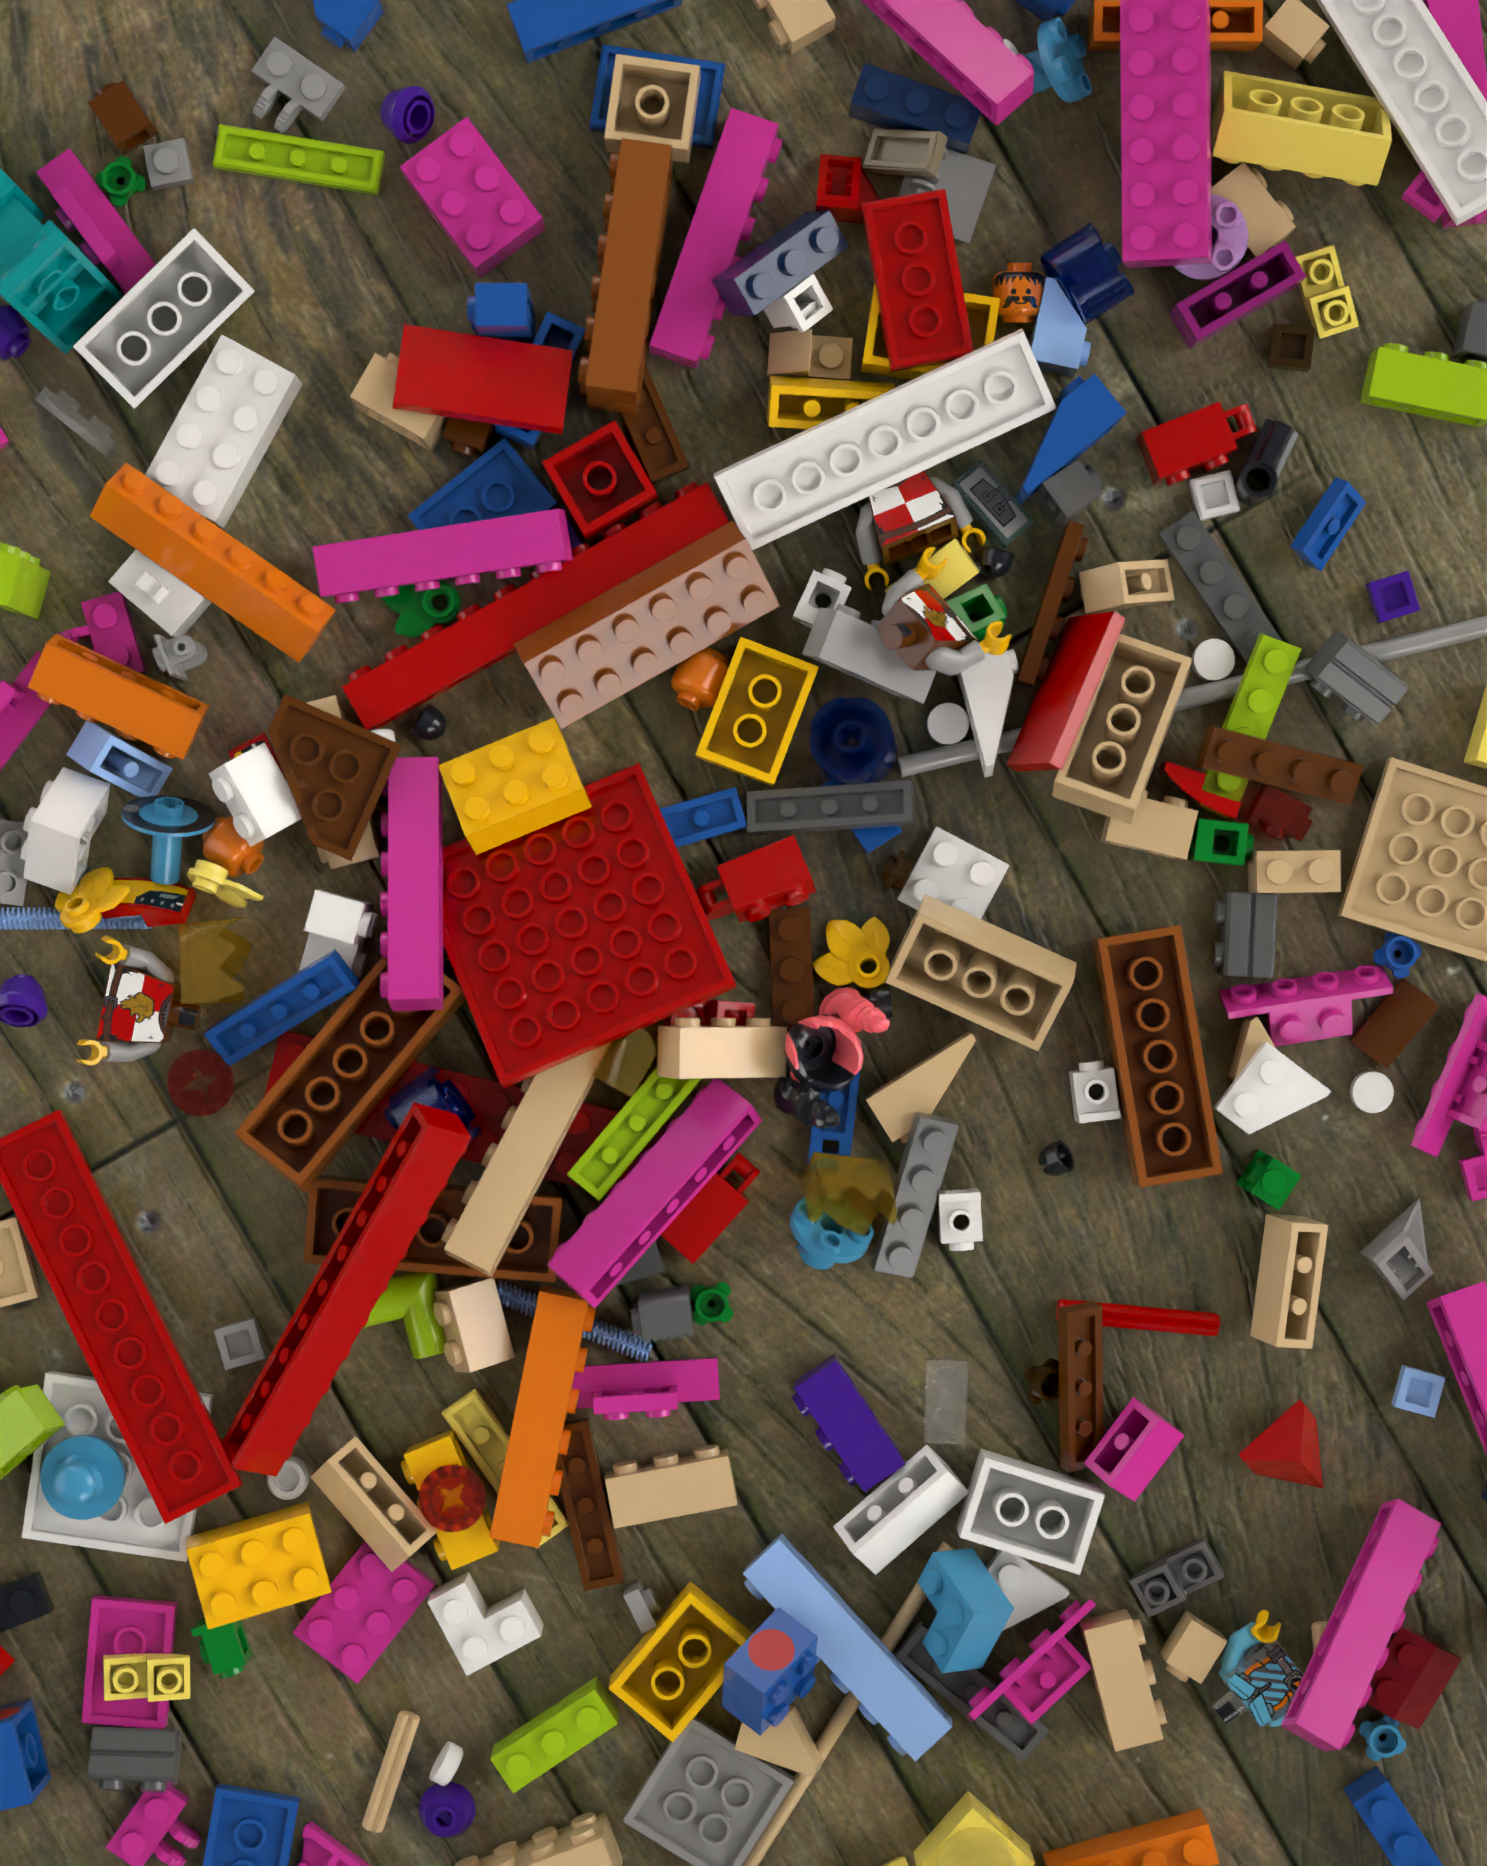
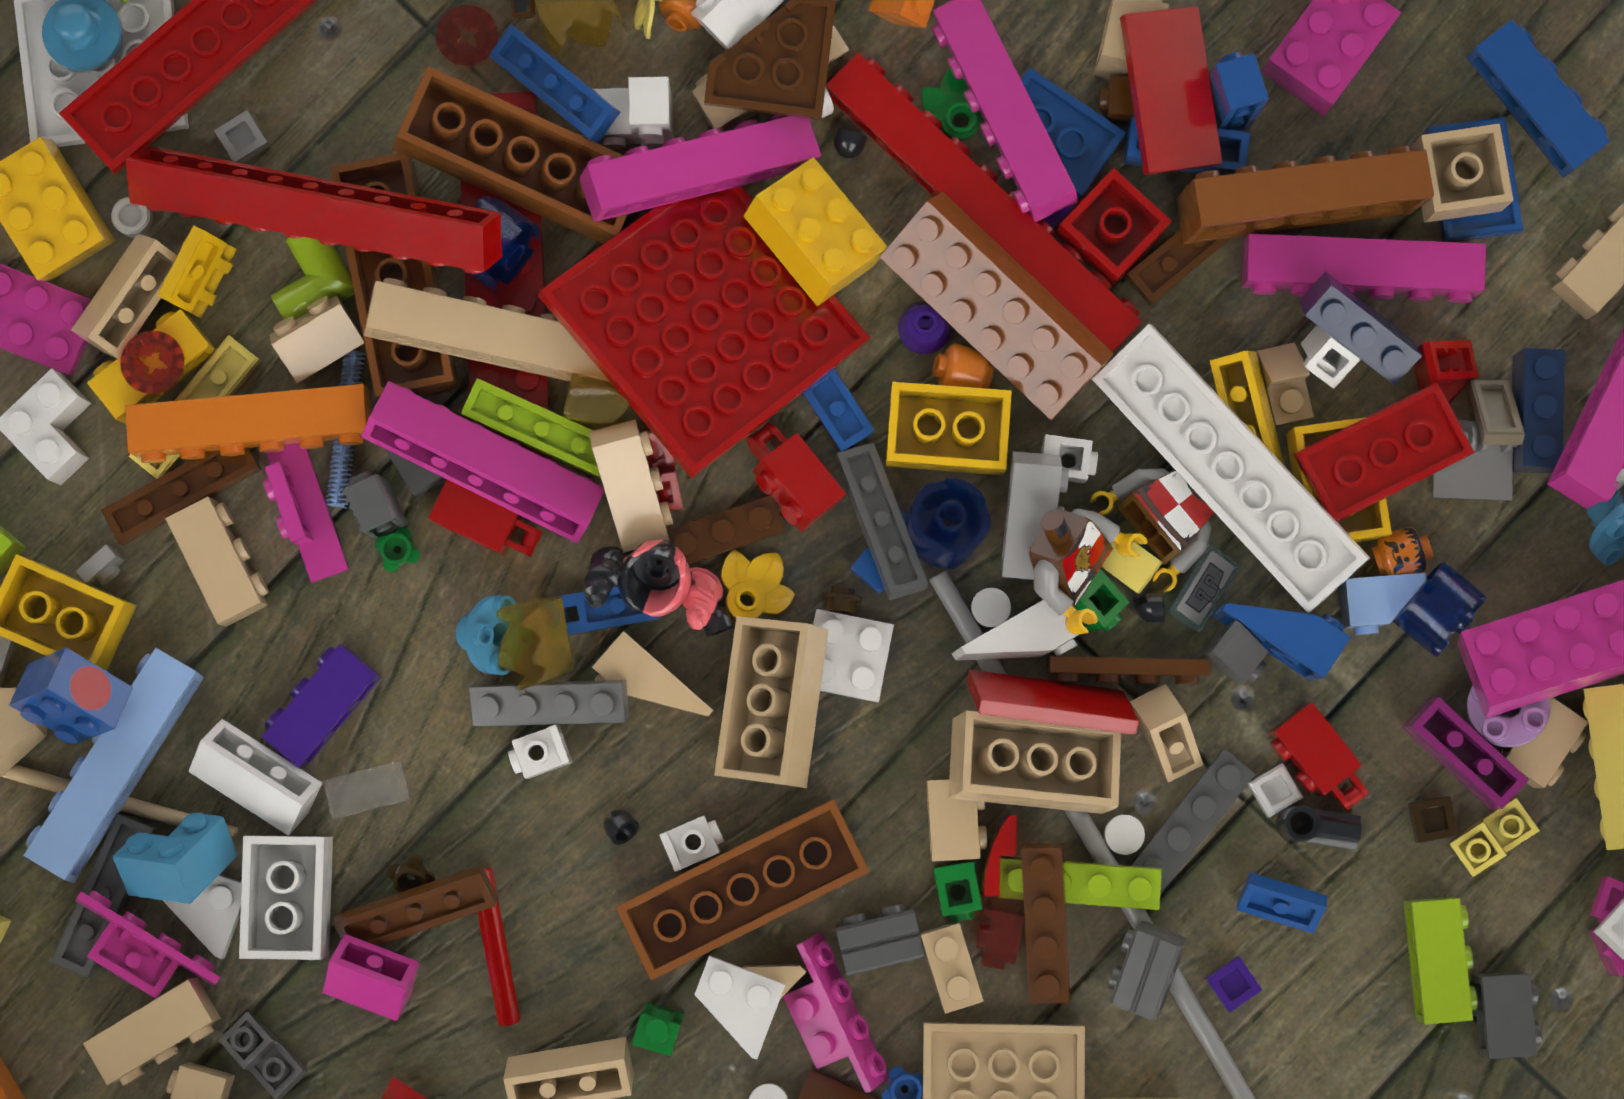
camera: 70 degrees right, 5 degrees down
none -> yellow plate [157,225,237,318]
none -> dark purple cone [898,301,951,354]

